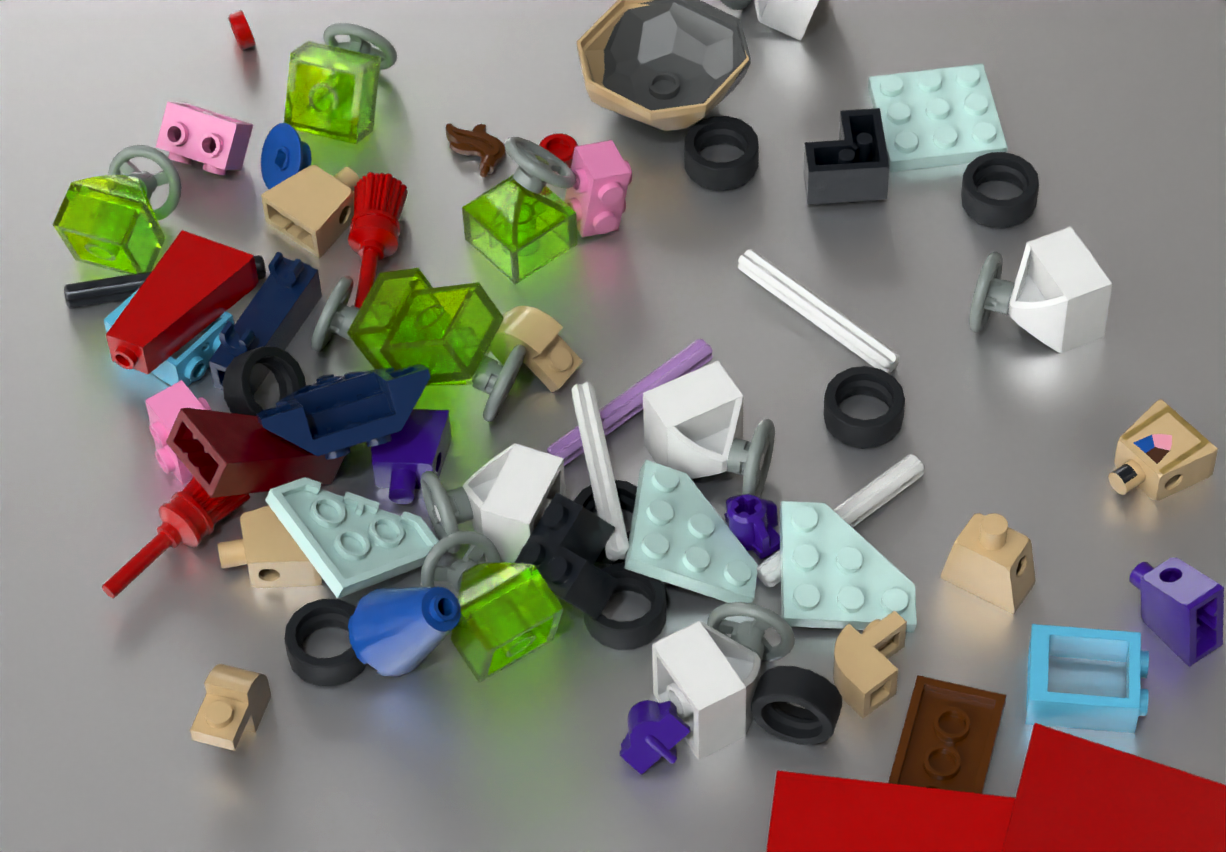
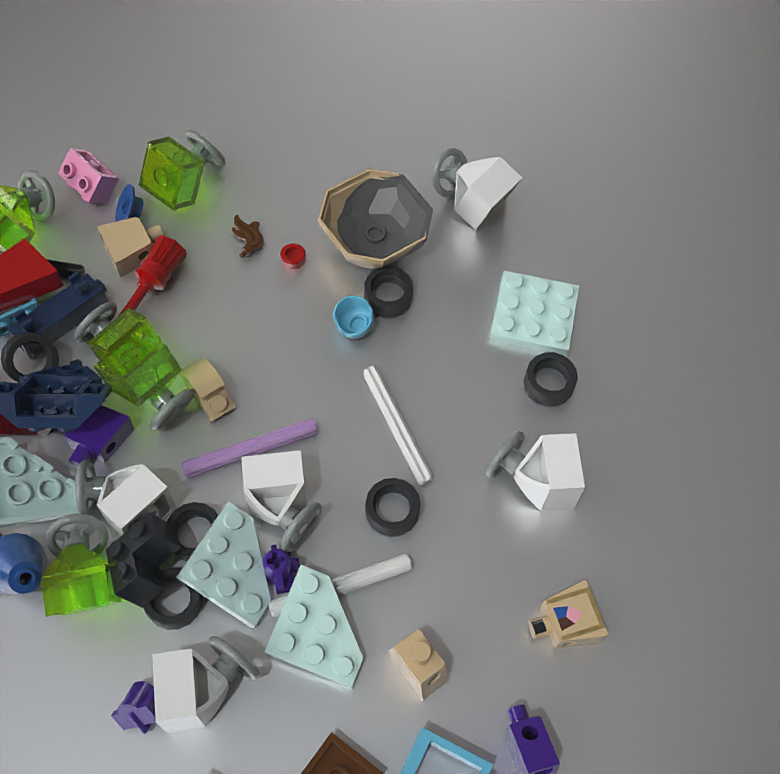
camera: 15 degrees right, 10 degrees up
red tile [228,10,256,50] -> none
clear neon green piece [462,137,578,285] -> none
bright pink brick [564,140,632,237] -> none
white axle [571,382,629,561] -> none
black tyre [751,666,842,745] -> none
black brick [804,108,889,204] -> none
tan brick [833,610,907,718] -> none
none -> medium azure hair [333,295,375,339]

